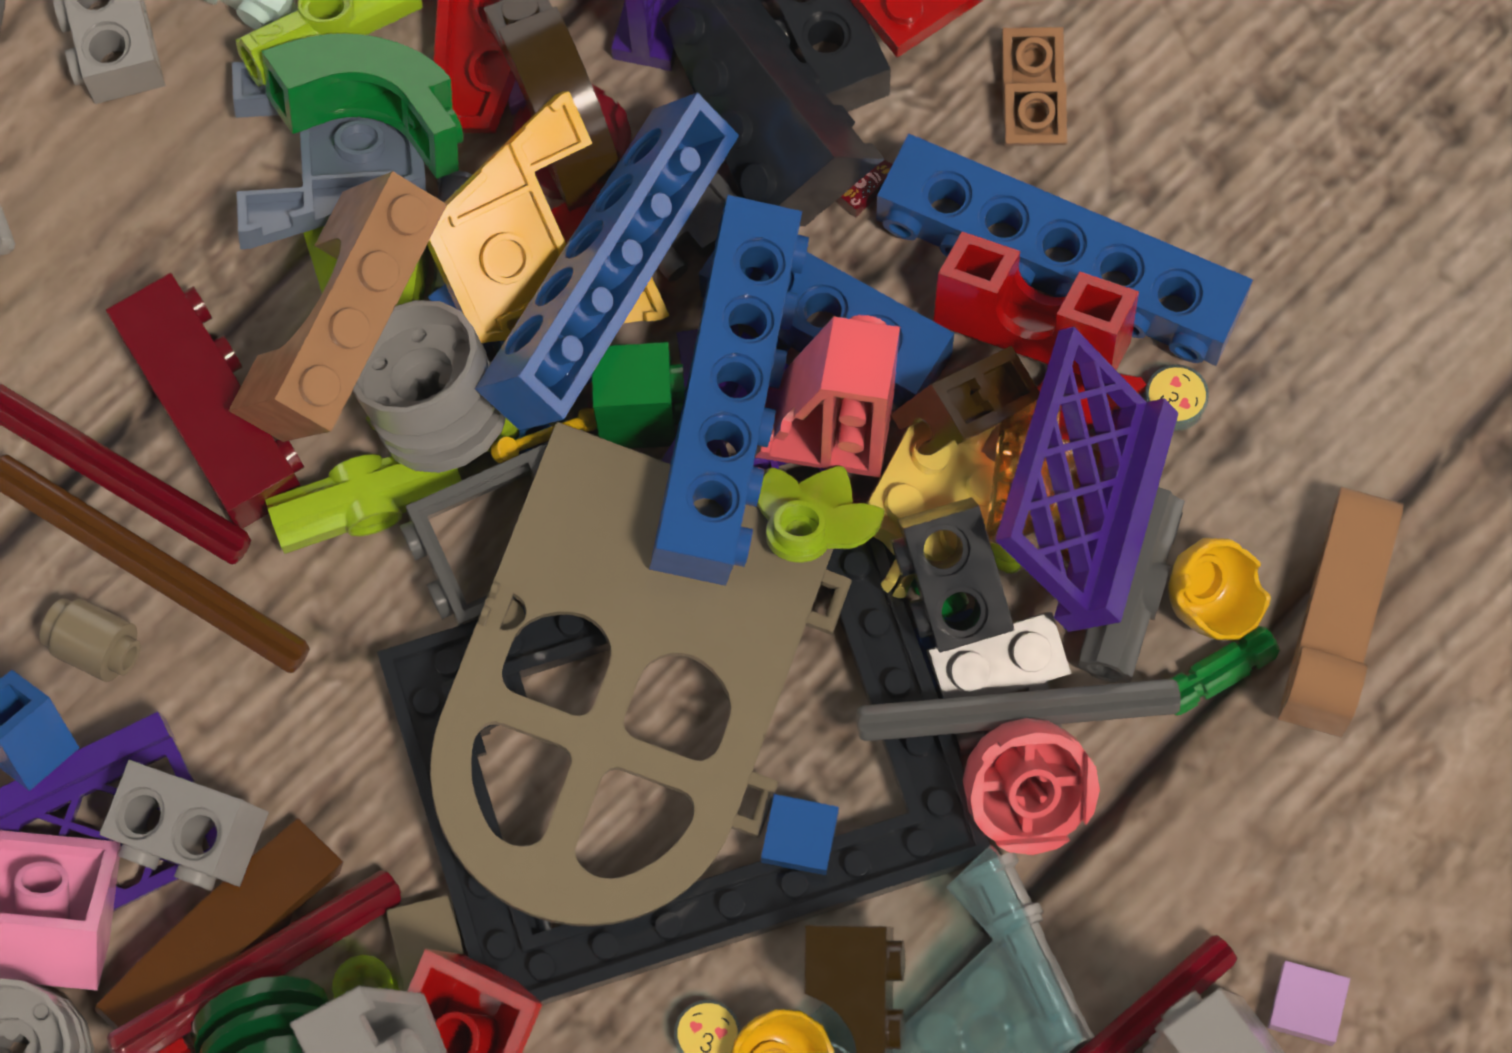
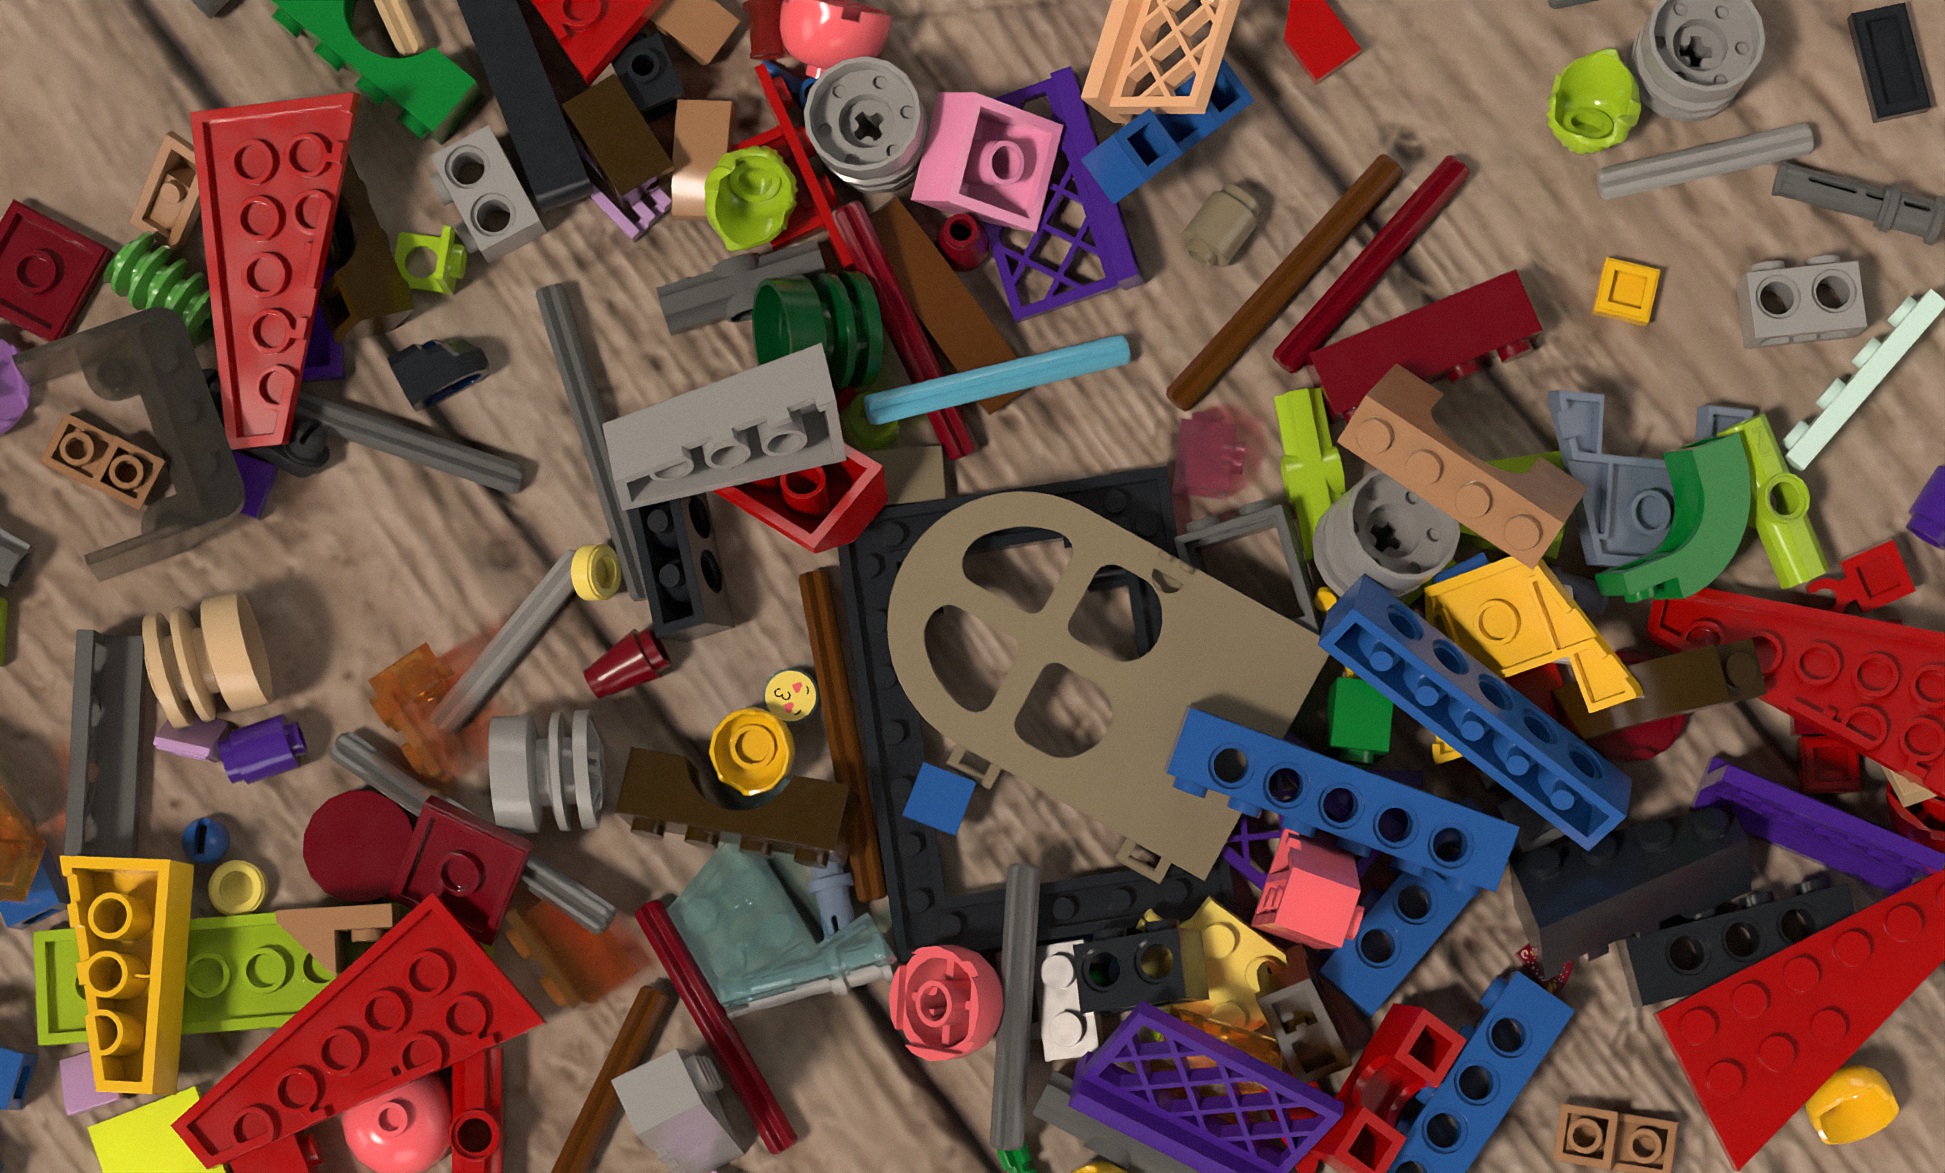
camera: 100 degrees right, 10 degrees up
light grey brick [99,760,269,891] -> none
lime plate [757,466,885,563] -> none
none -> reddish brown axle [798,570,887,902]
none -> sand blue pin [807,861,860,944]
none -> medium azure axle [864,335,1131,425]
none -> dark red cone [934,213,989,272]
none -> clear pink brick [1171,412,1246,500]
none -> yellow tile [1591,257,1660,327]

